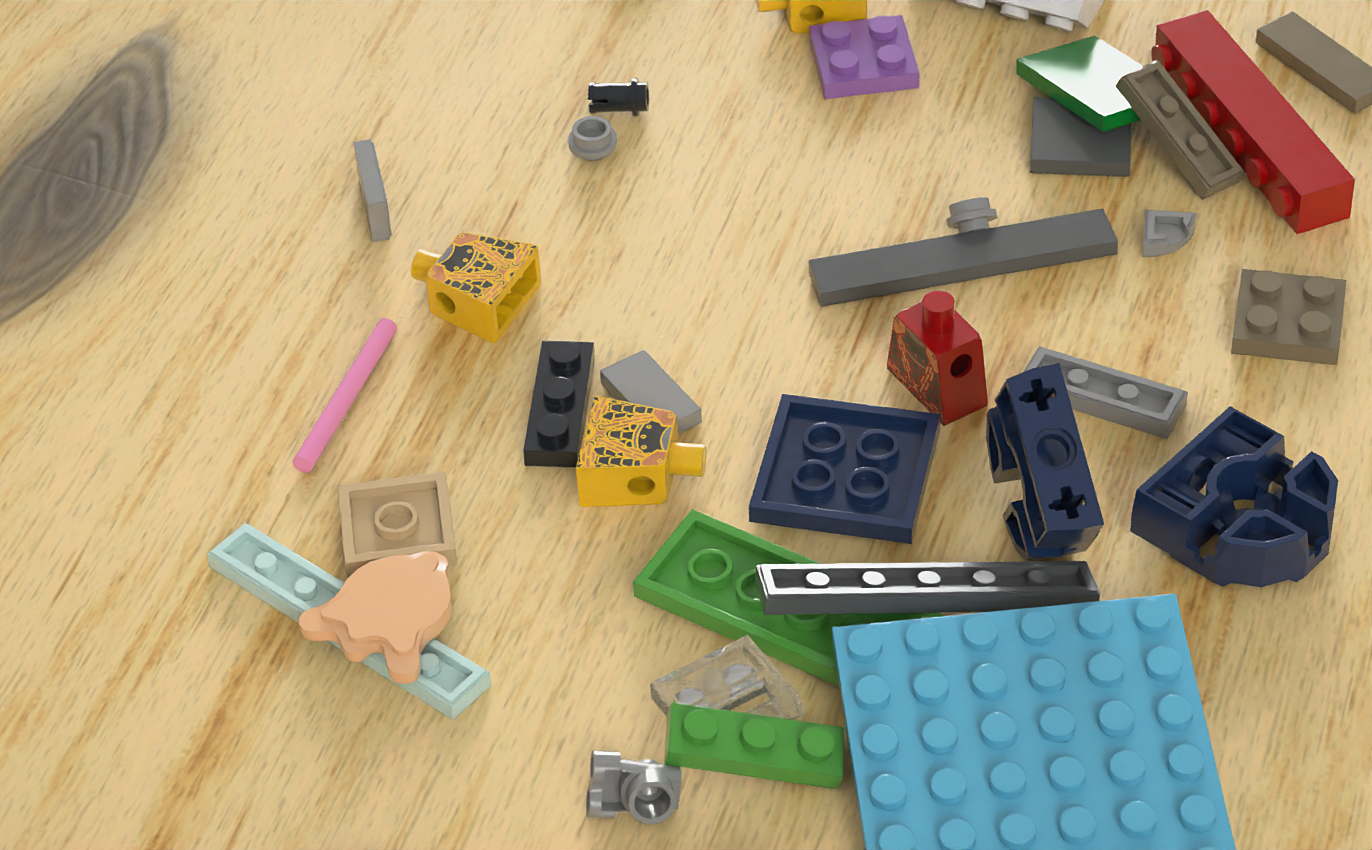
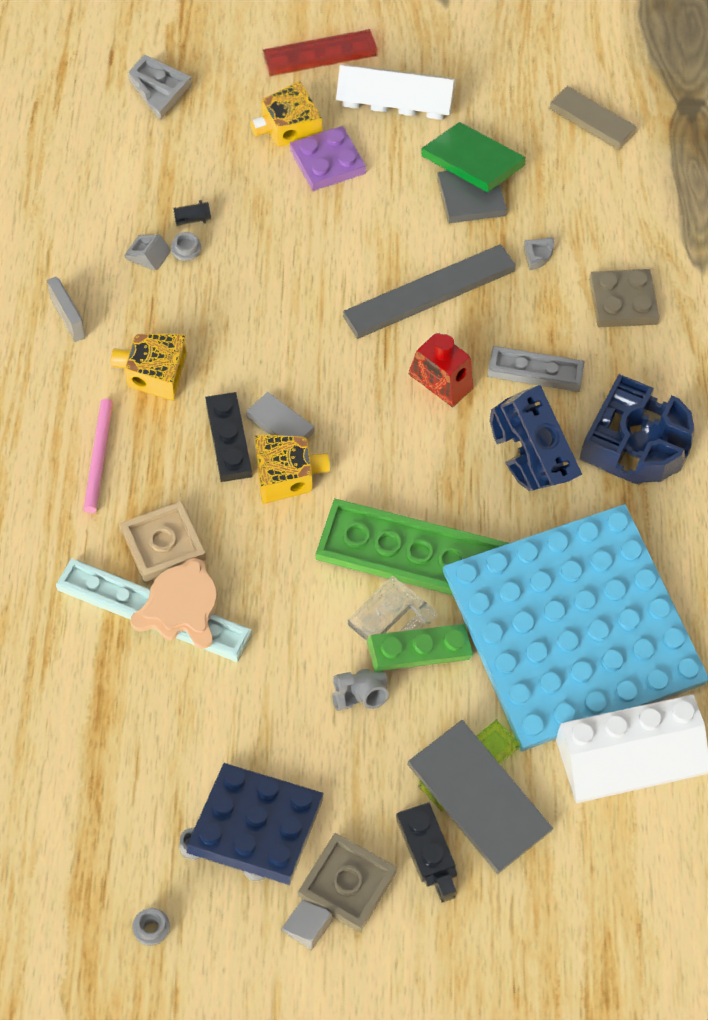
camera: 20 degrees left, 15 degrees up
dark blue plate [749,394,941,544] -> none
dark grey tile [755,561,1101,615] -> none
light grey plate [947,197,997,234] -> none
dark tan tile [1115,60,1245,200] -> none
red brick [1151,10,1355,234] -> none
none -> light grey slope [125,235,170,270]

